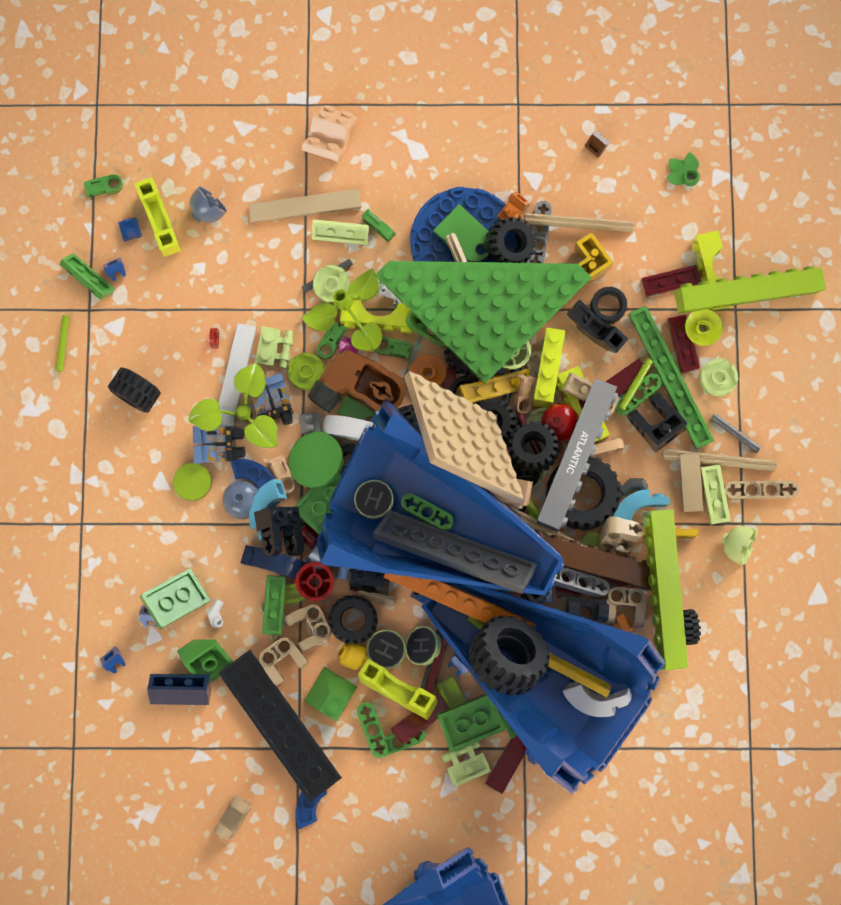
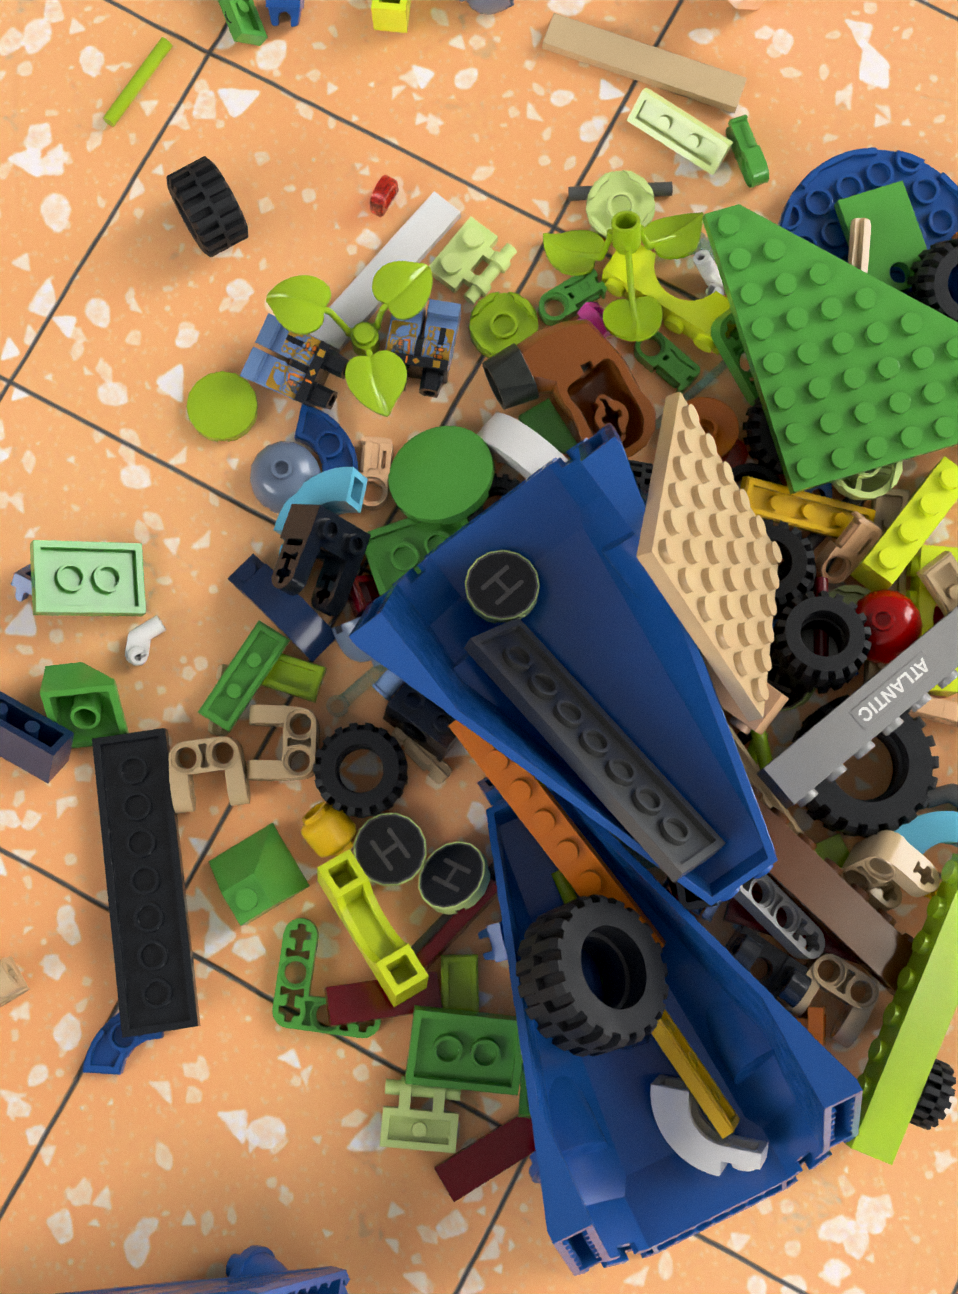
camera: 25 degrees right, 0 degrees up
red cylinder [295,562,335,601] -> none
light grey tile [300,413,321,434] -> none
bright green beam [401,494,454,531] -> none

